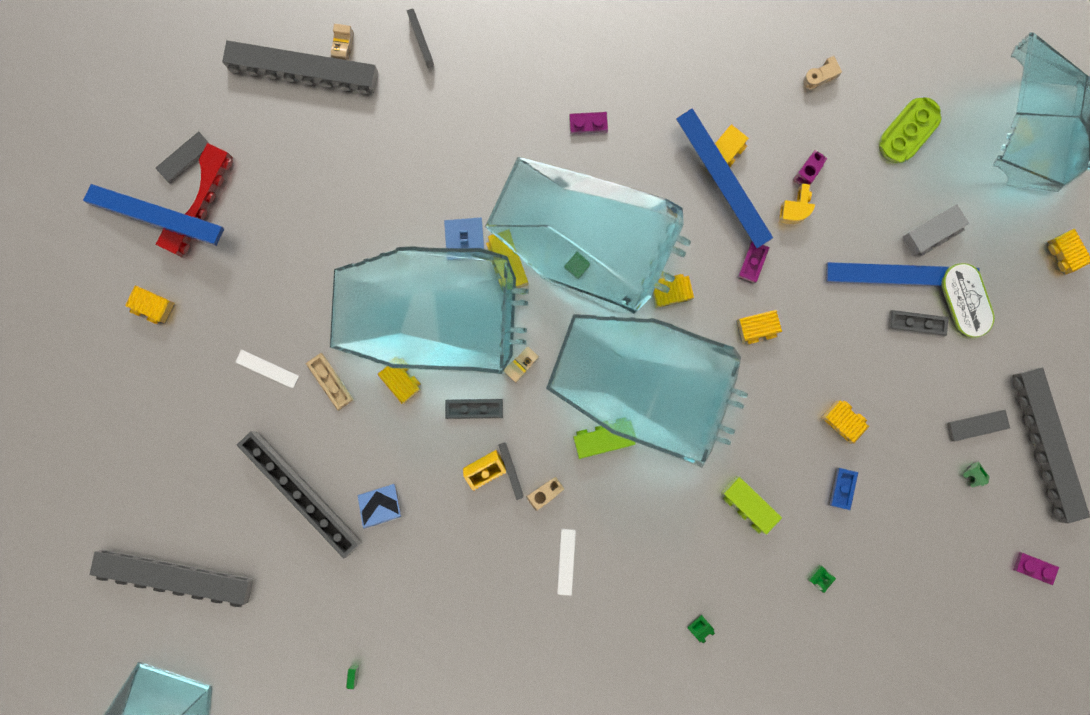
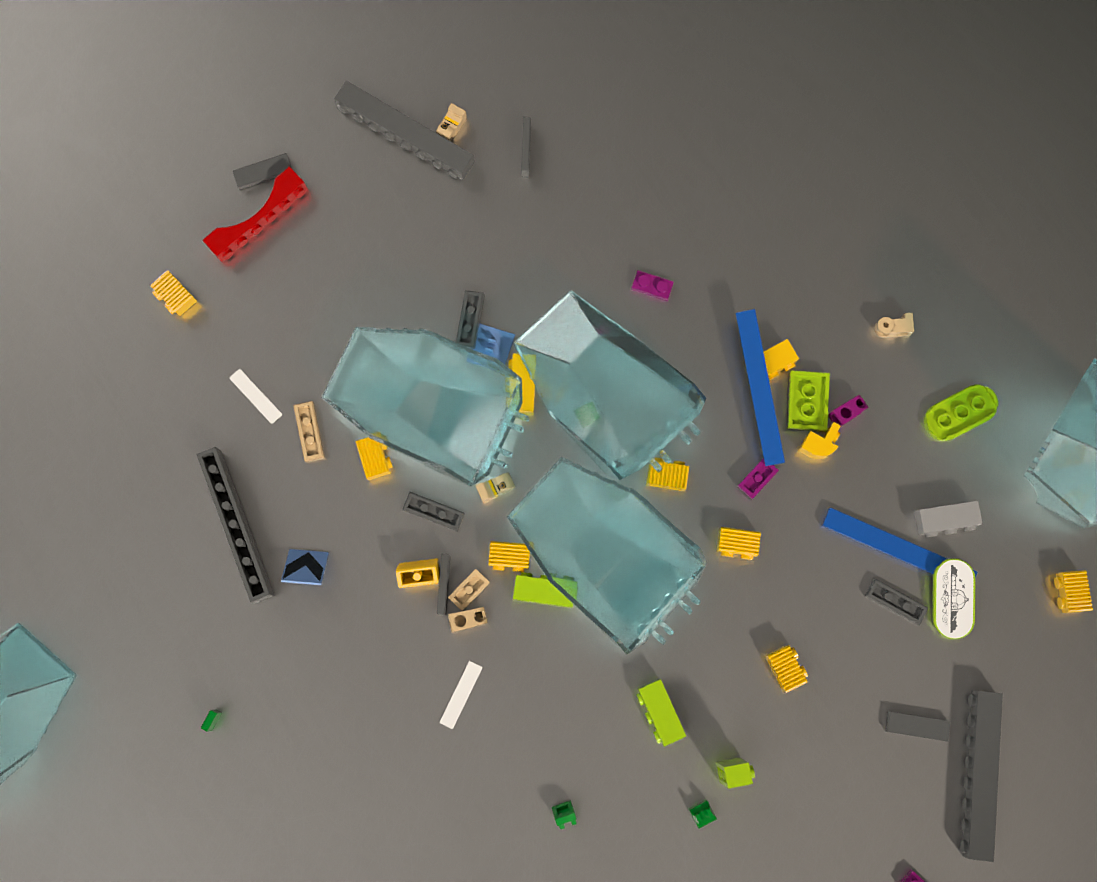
camera: 25 degrees right, 5 degrees down
blue tile [83,184,224,246] -> none
dark grey brick [89,550,253,607] -> none
blue plate [830,468,858,510] -> none
green tile [963,461,990,488] -> none
none -> tan plate [448,569,490,611]
none -> dark grey tile [455,290,485,349]
none -> yellow brick [489,541,531,572]
none -> lime brick [716,758,755,789]
none -> lime plate [787,370,830,432]

